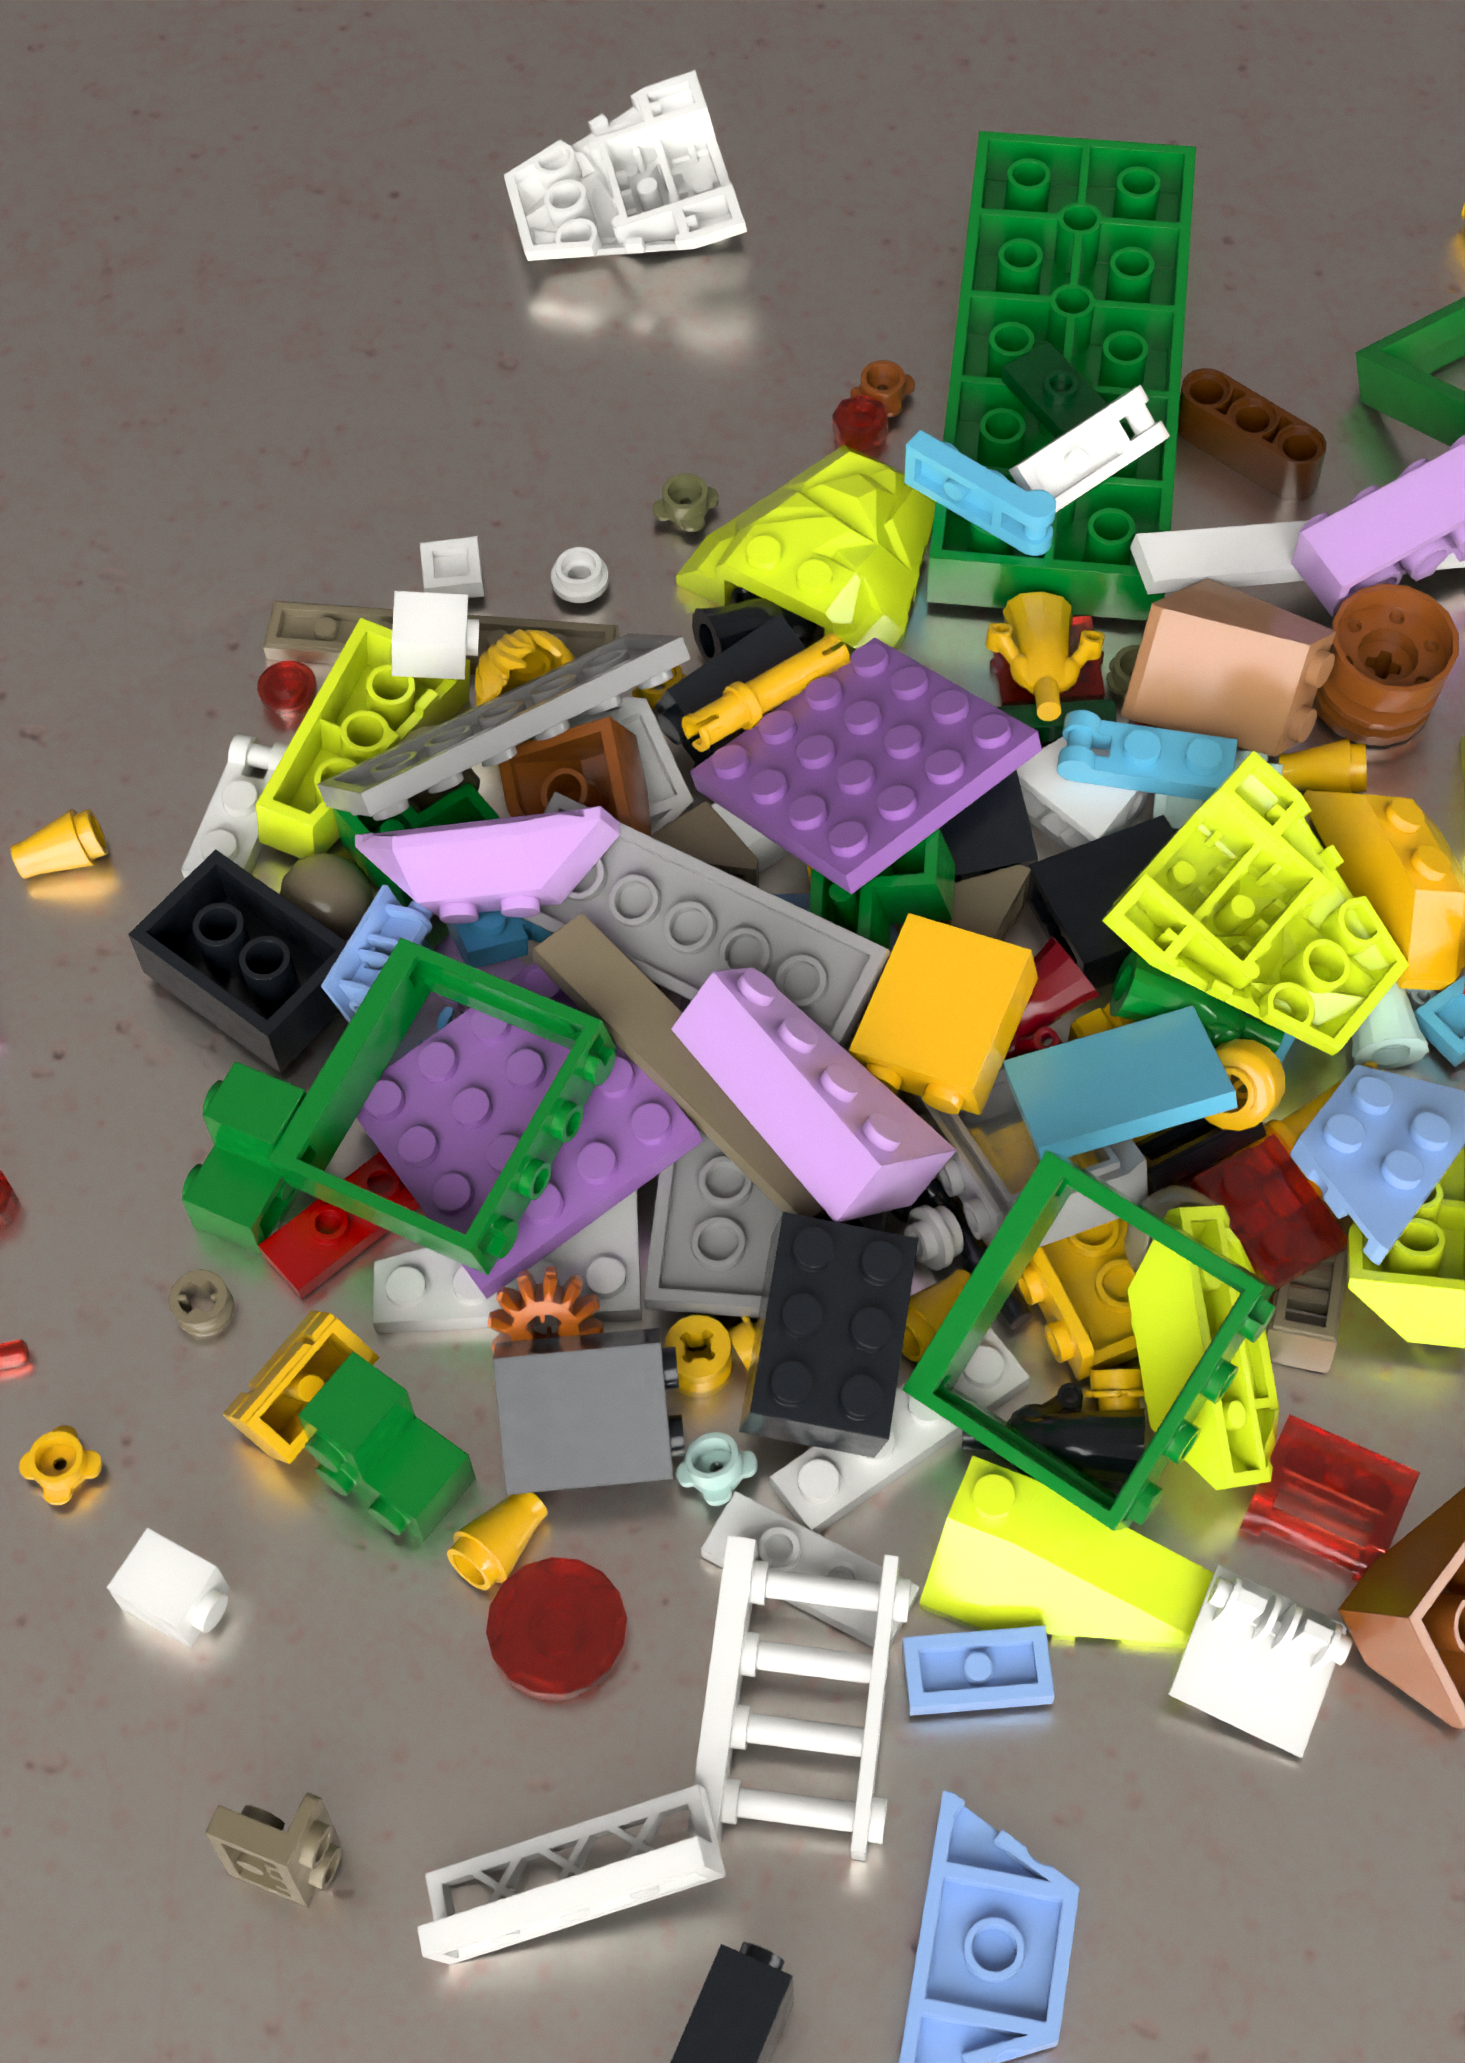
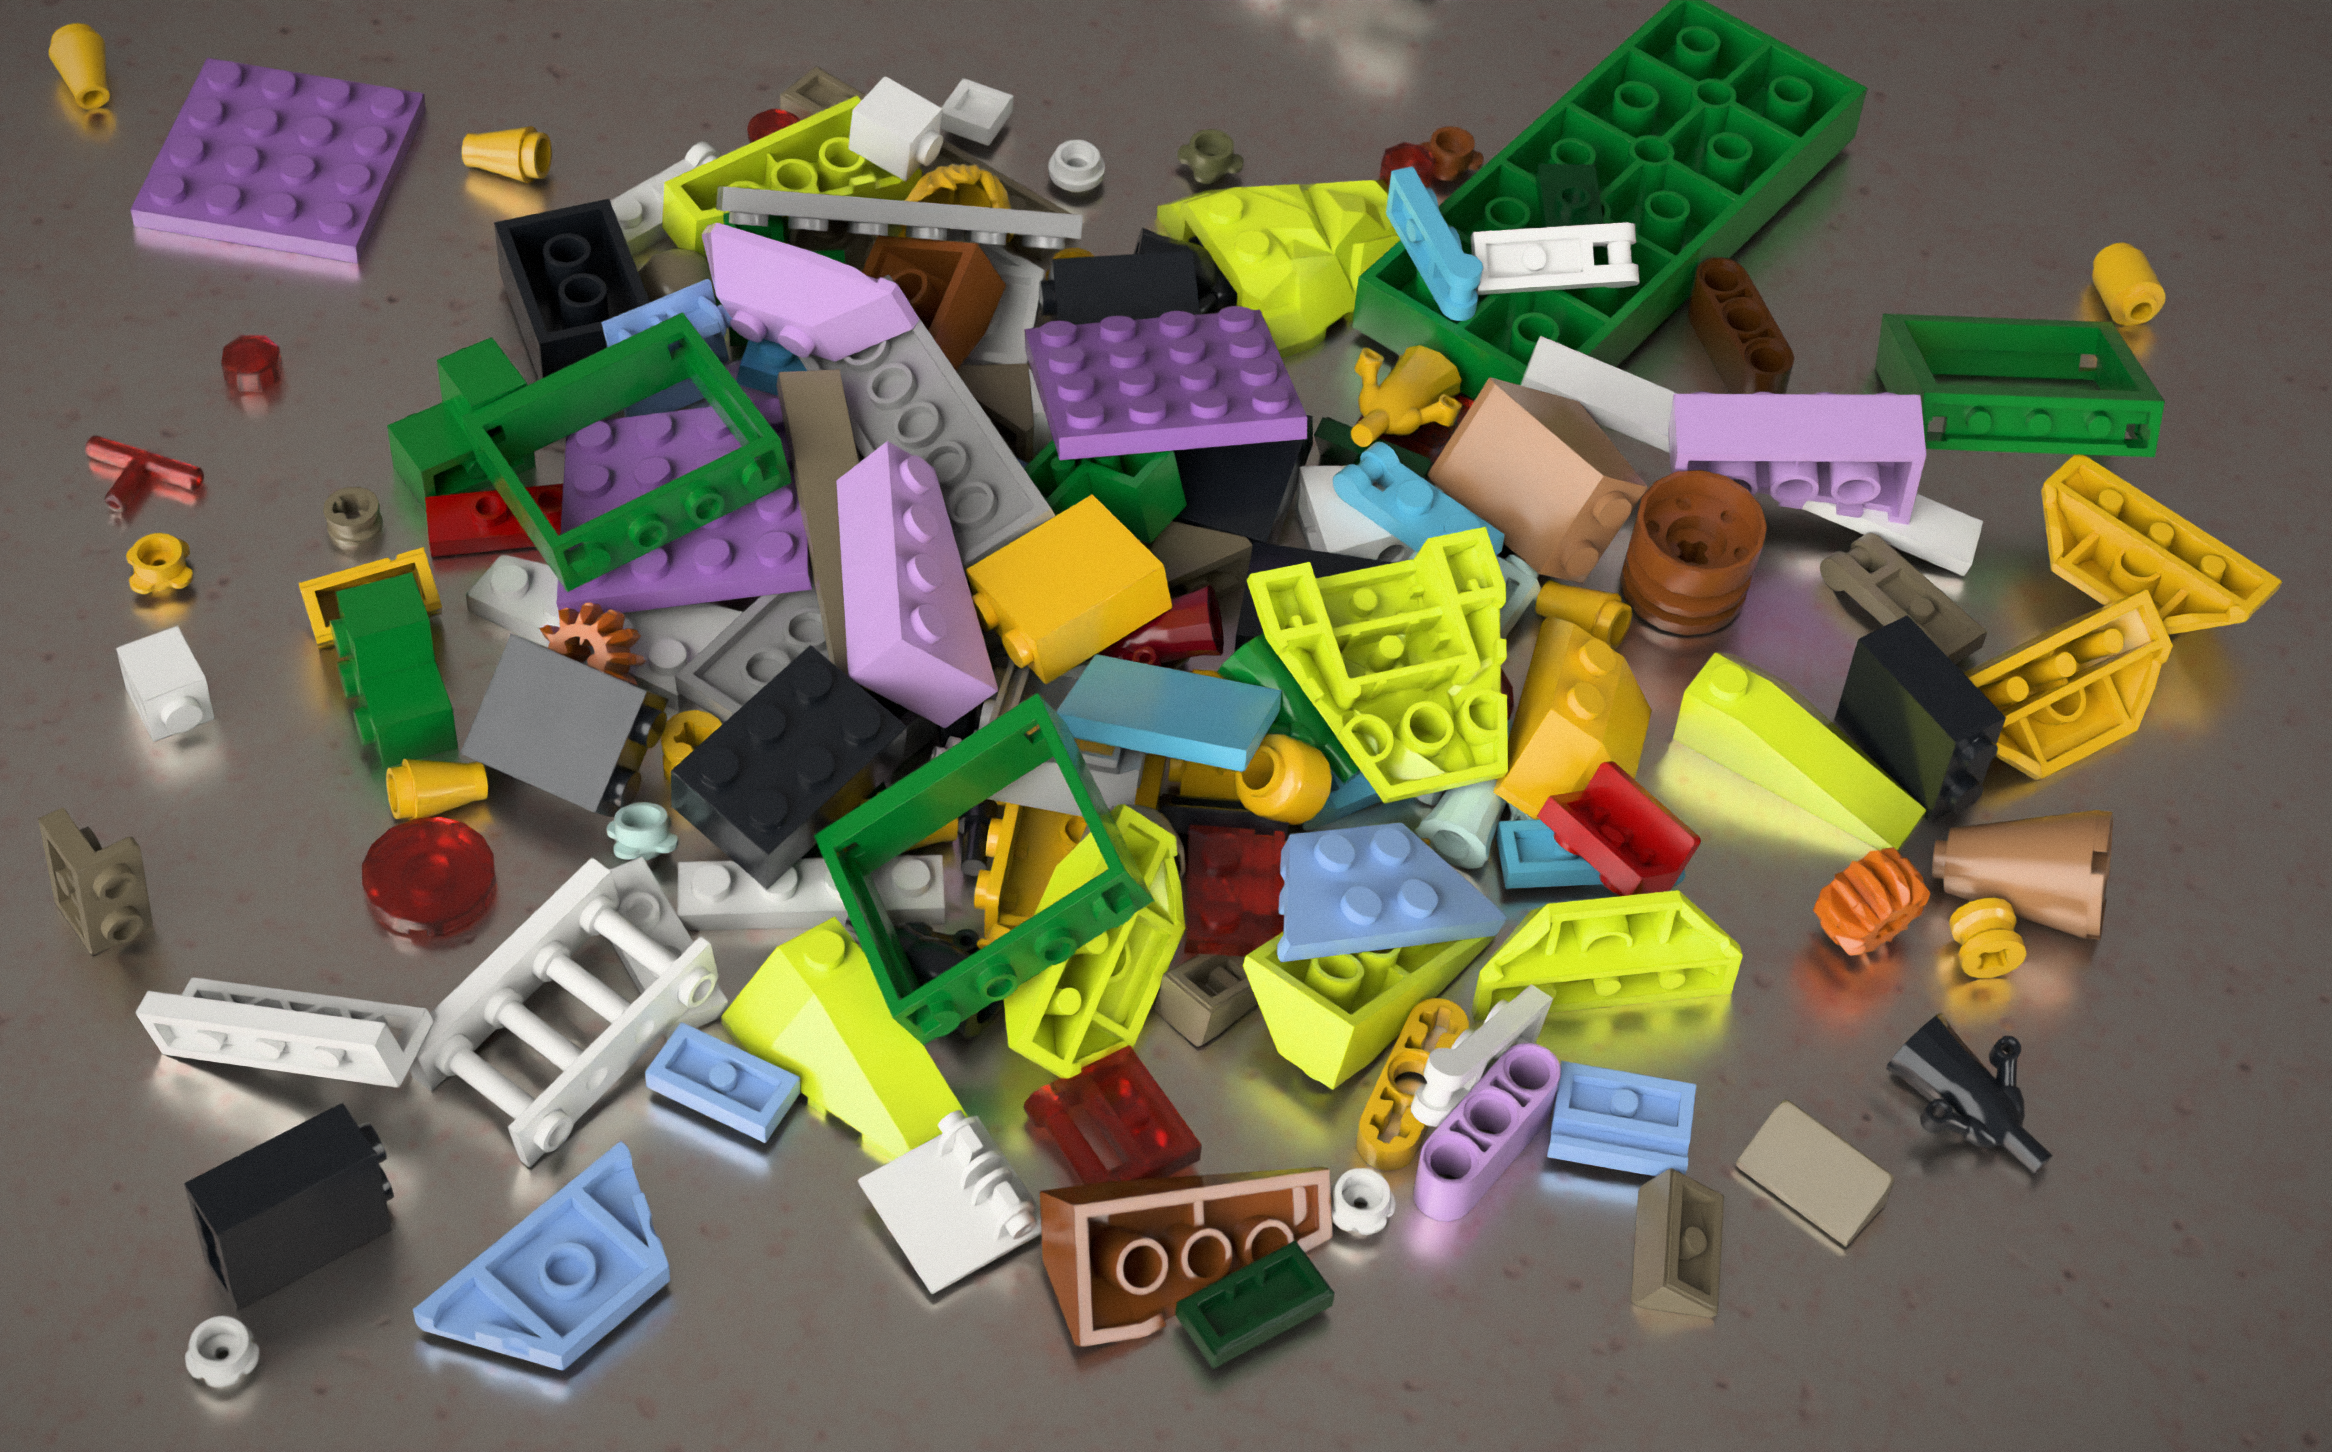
camera: 25 degrees right, 10 degrees down
yellow pin [682,633,851,752] -> none

